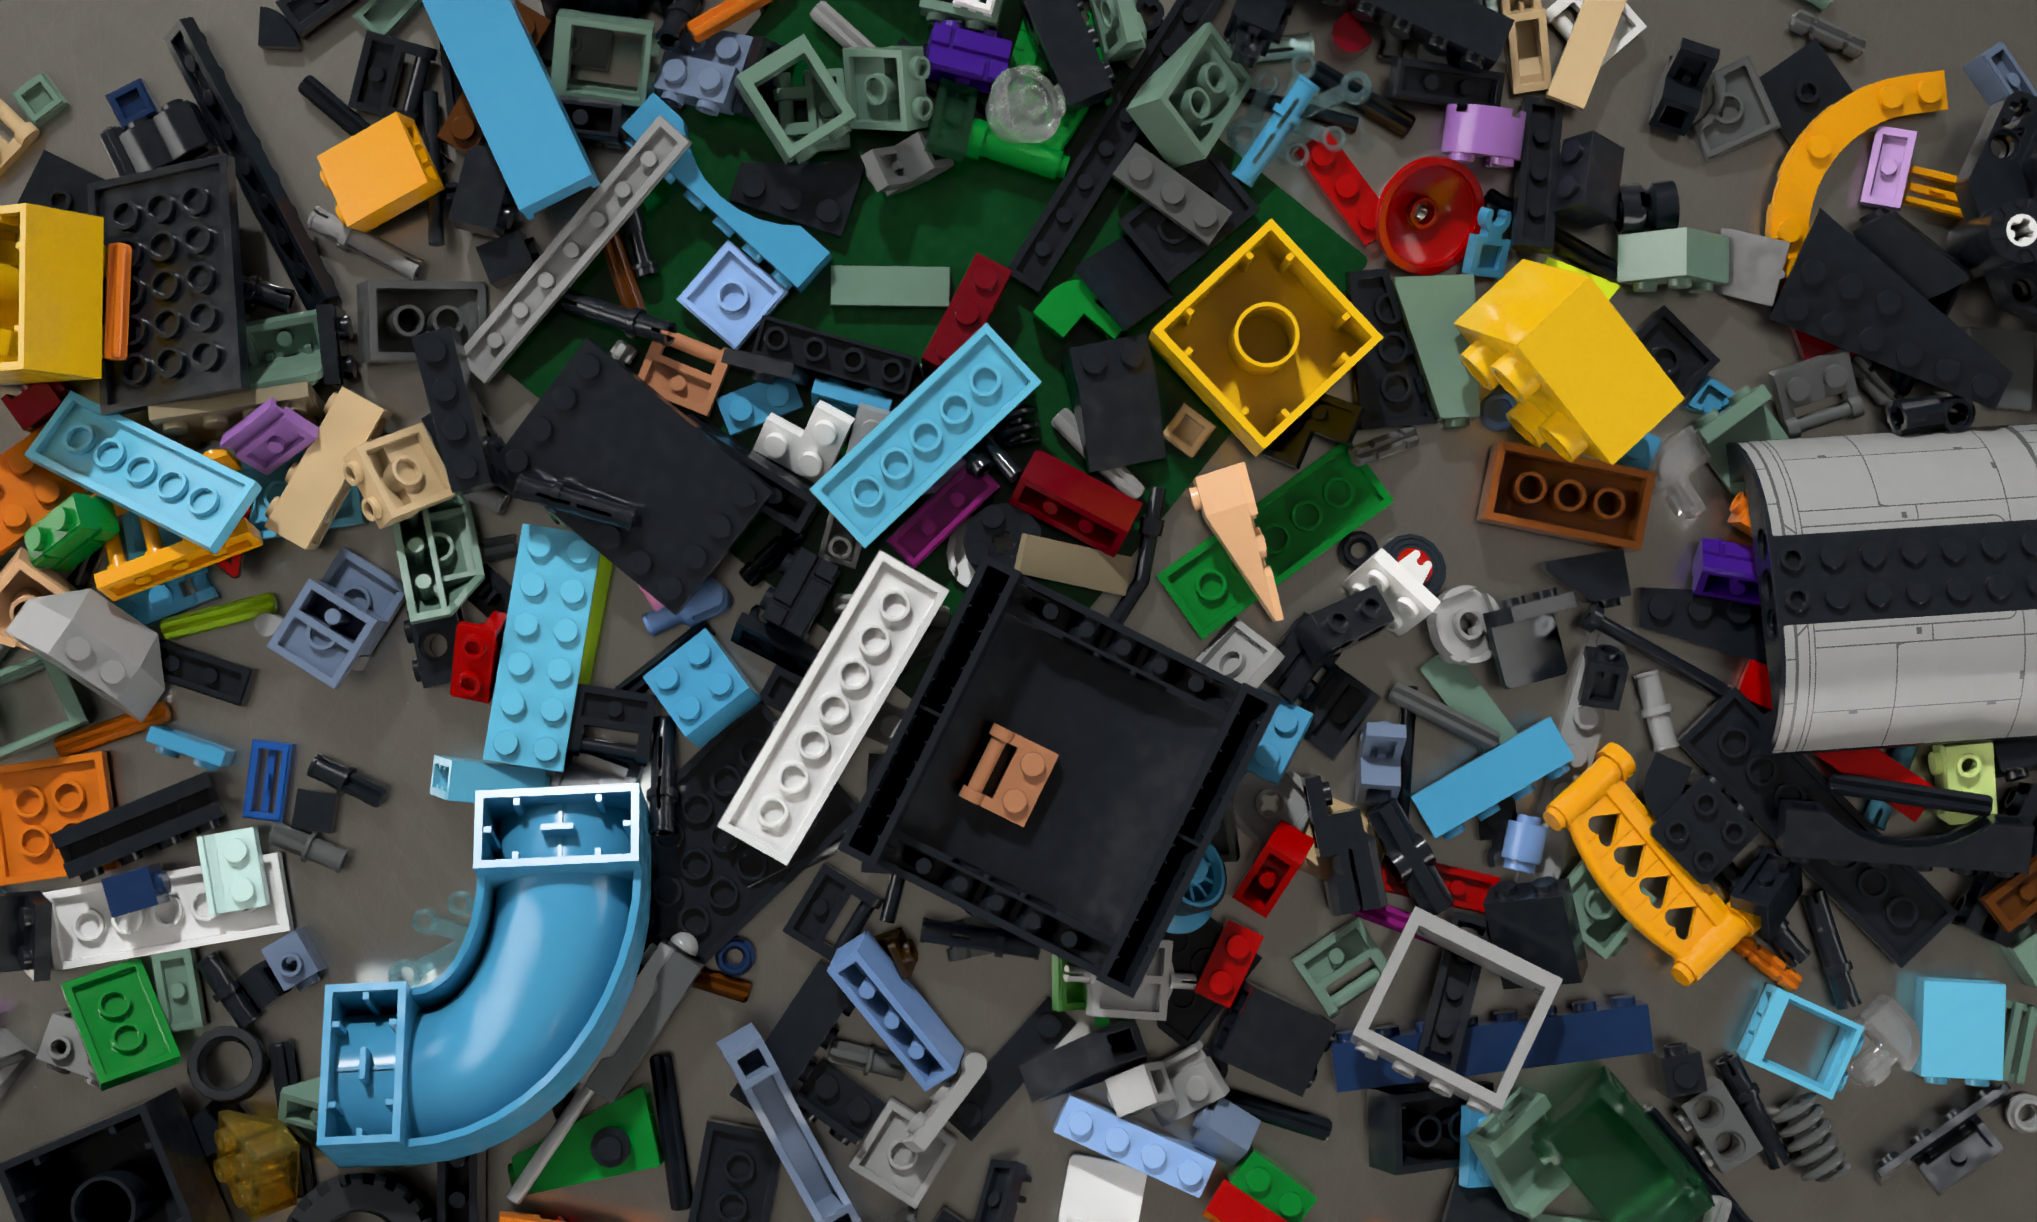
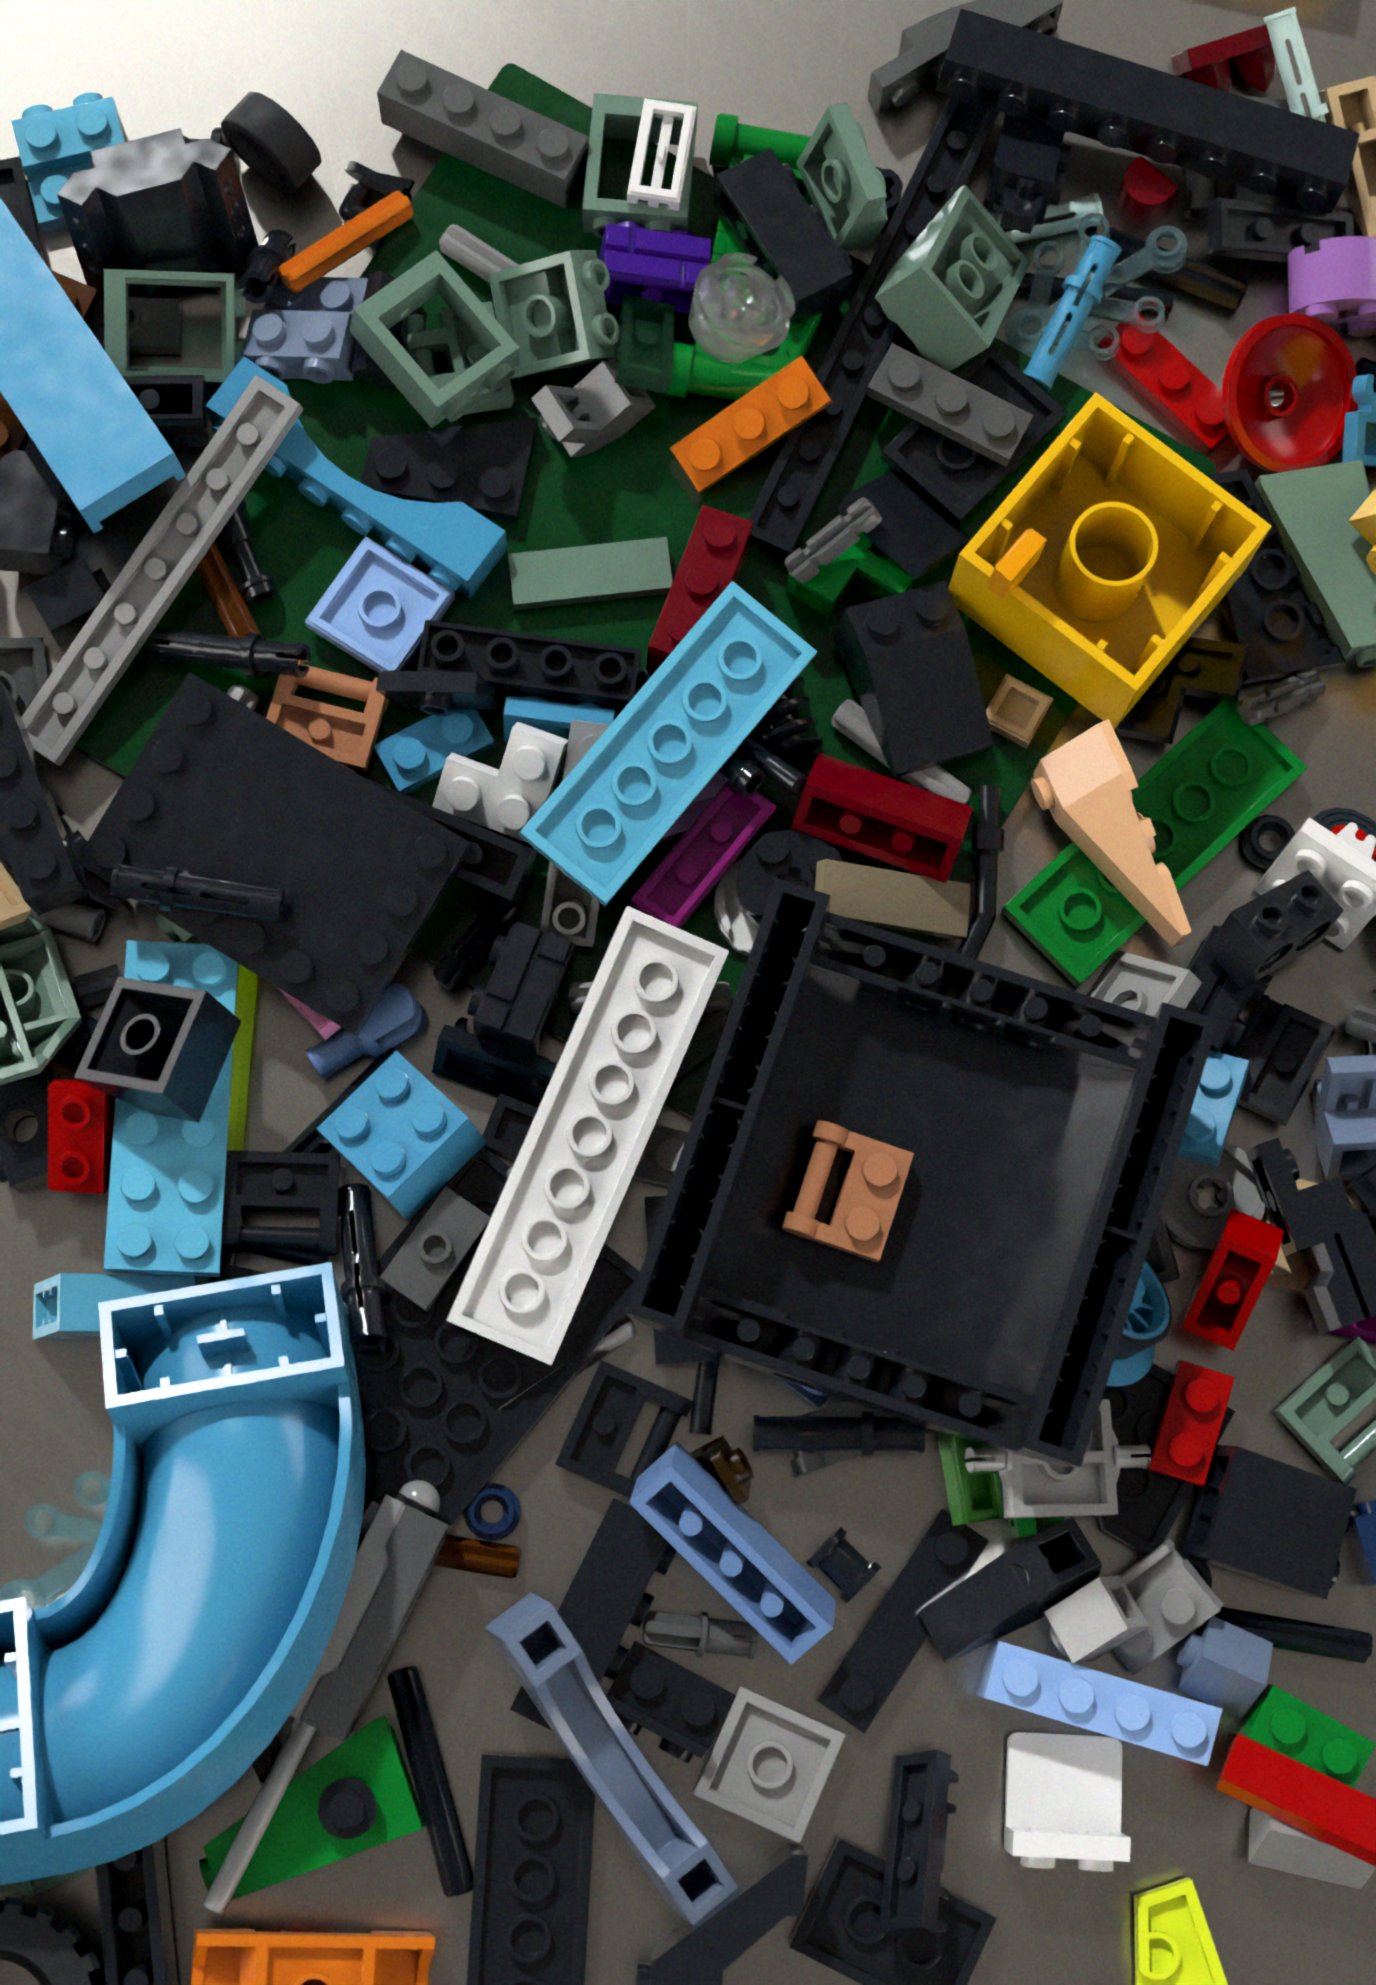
camera: 10 degrees left, 10 degrees down
light grey plate [902,1052,987,1153] -> none
none -> black slope [74,977,242,1123]
none -> dark grey plate [380,1186,491,1312]
none -> orange plate [670,355,833,493]
none -> dark grey axle [784,497,882,583]
none -> black bush [806,1526,881,1603]
none -> light orange tile [989,528,1047,600]

